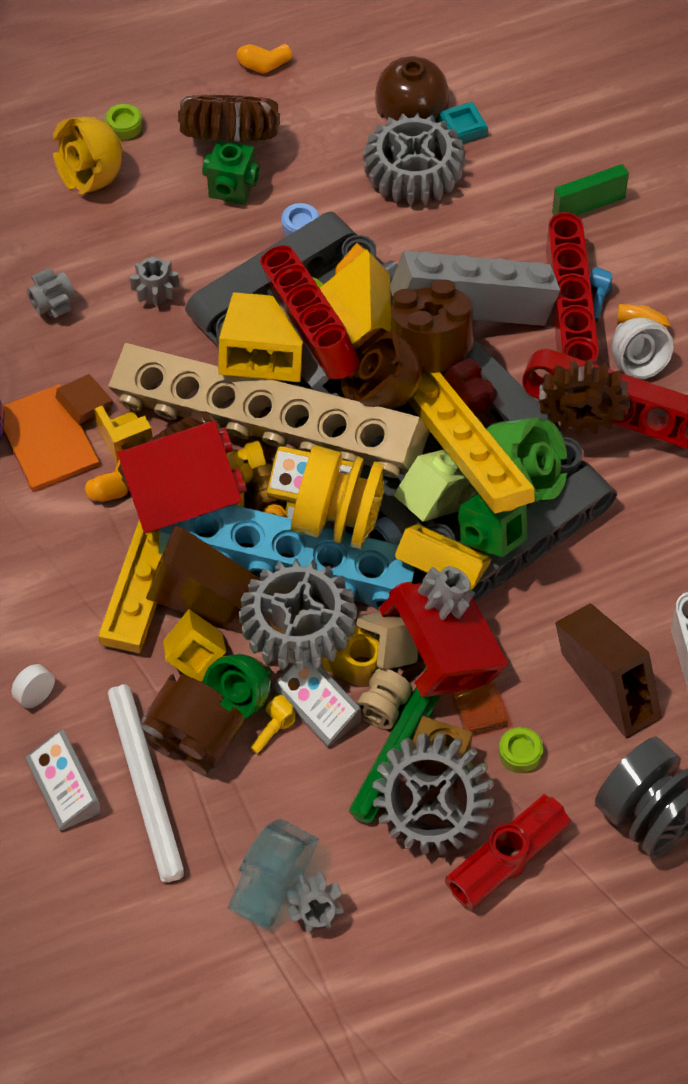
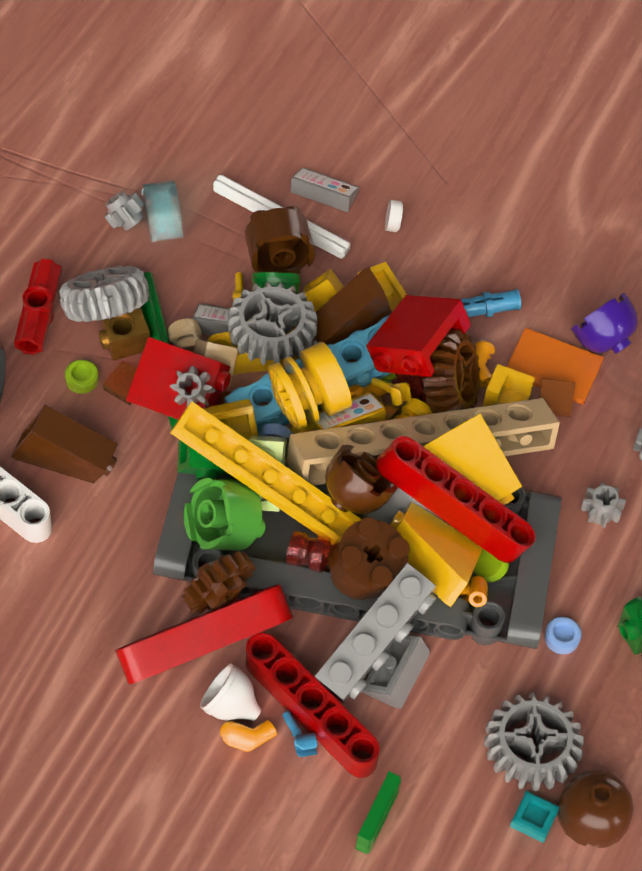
camera: 135 degrees right, 0 degrees up
none -> dark azure pin [461,289,521,318]

